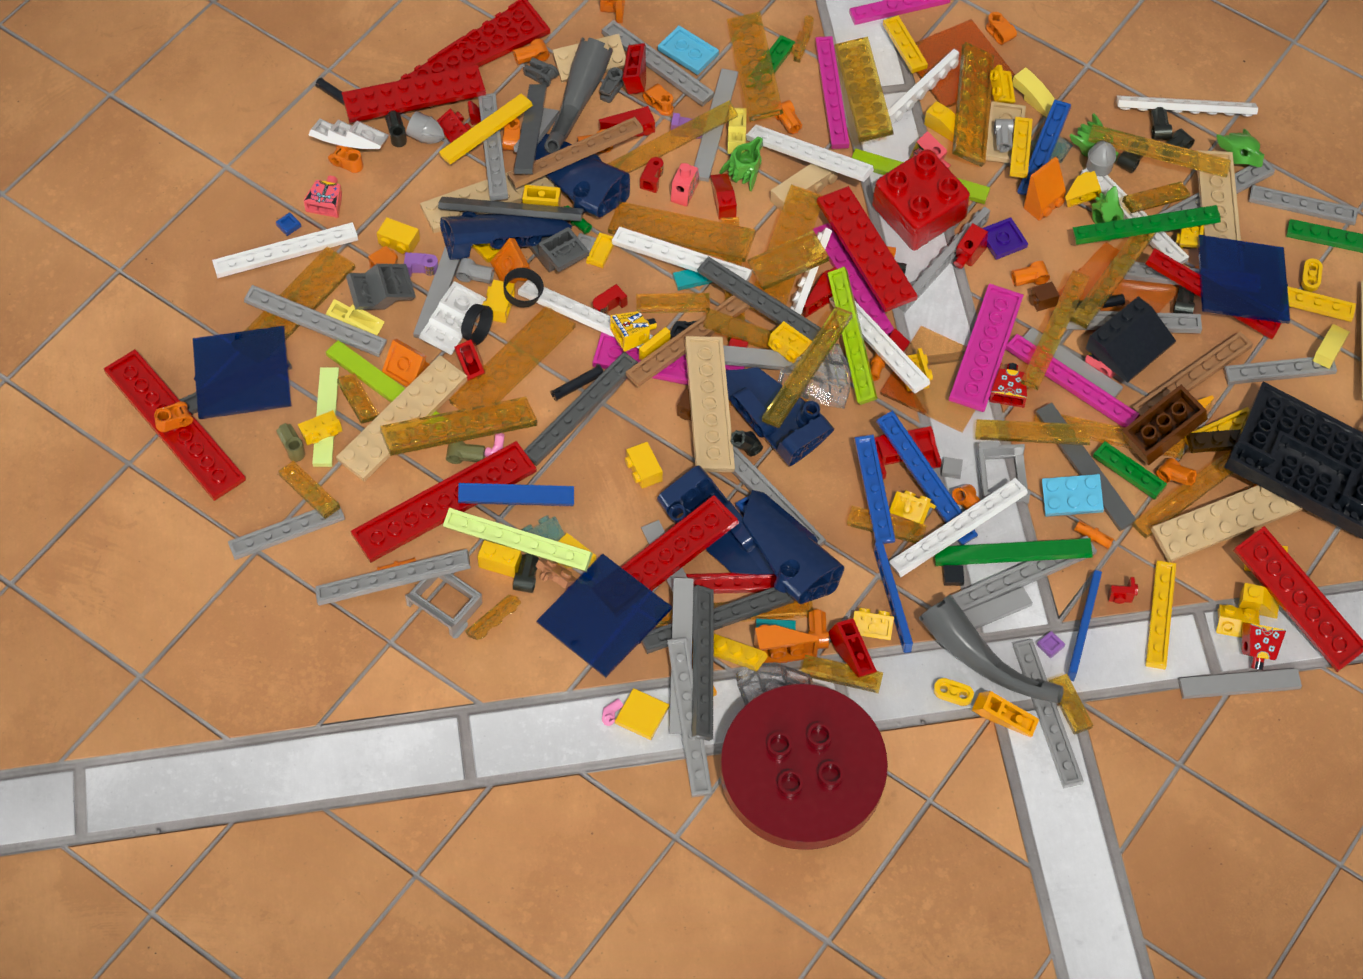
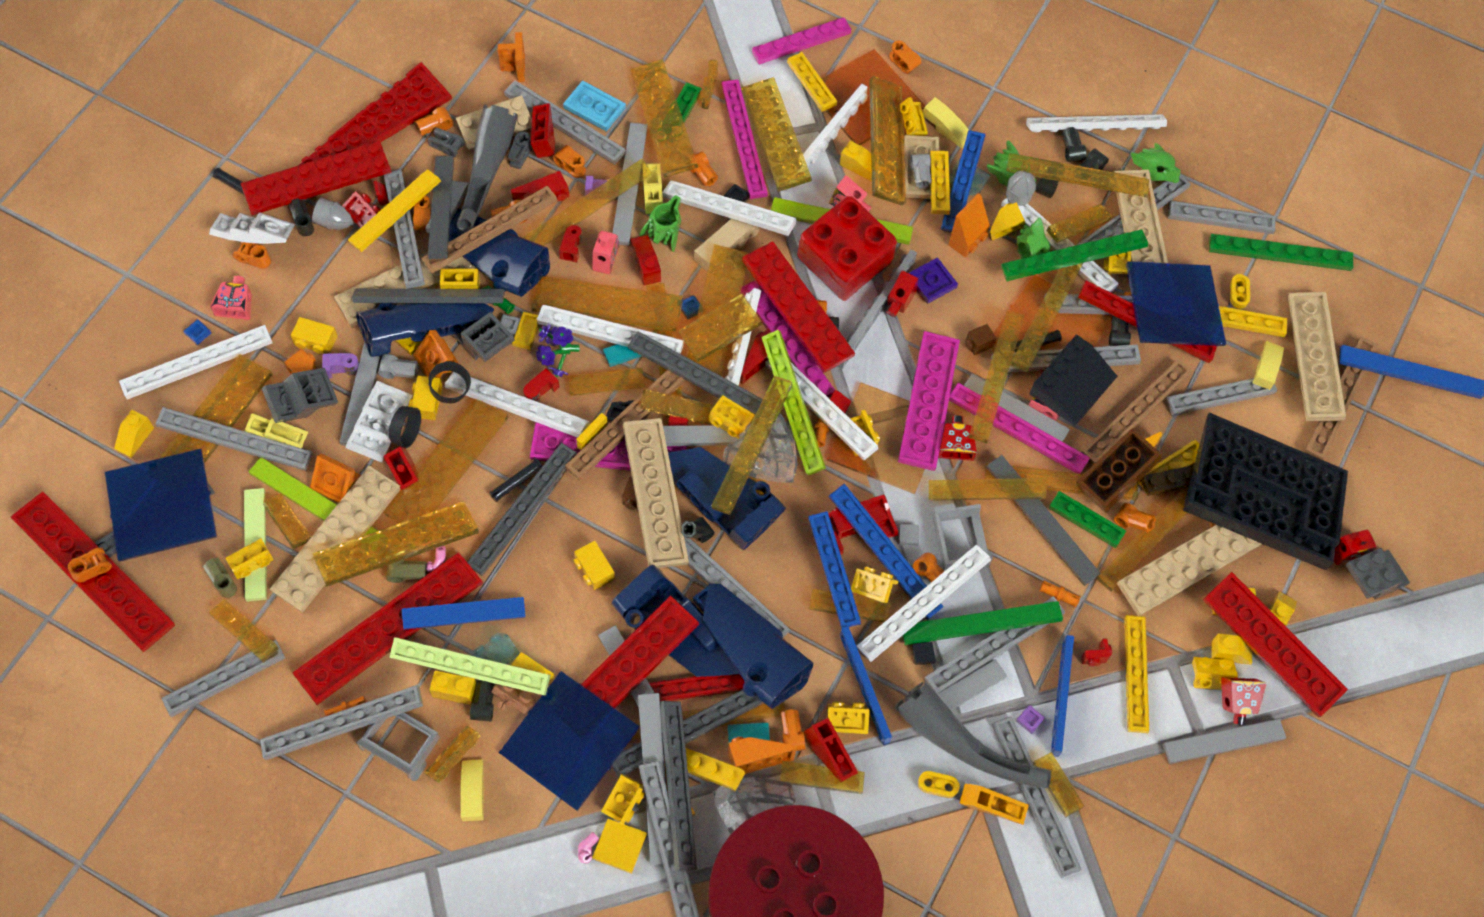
camera: 10 degrees left, 5 degrees up
yellow torso [610,311,657,351] -> none
orange piece [1011,261,1050,286] -> none
medium azure plate [1042,474,1104,517] -> none
none -> yellow slope [114,410,154,458]
none -> light yellow slope [461,759,484,822]
none -> dark purple plant [536,323,580,377]
none -> yellow bracket [601,773,645,826]
none -> blue tile [678,295,703,320]
none -> black tile [724,184,749,202]
none -> yellow slope [1269,591,1297,626]

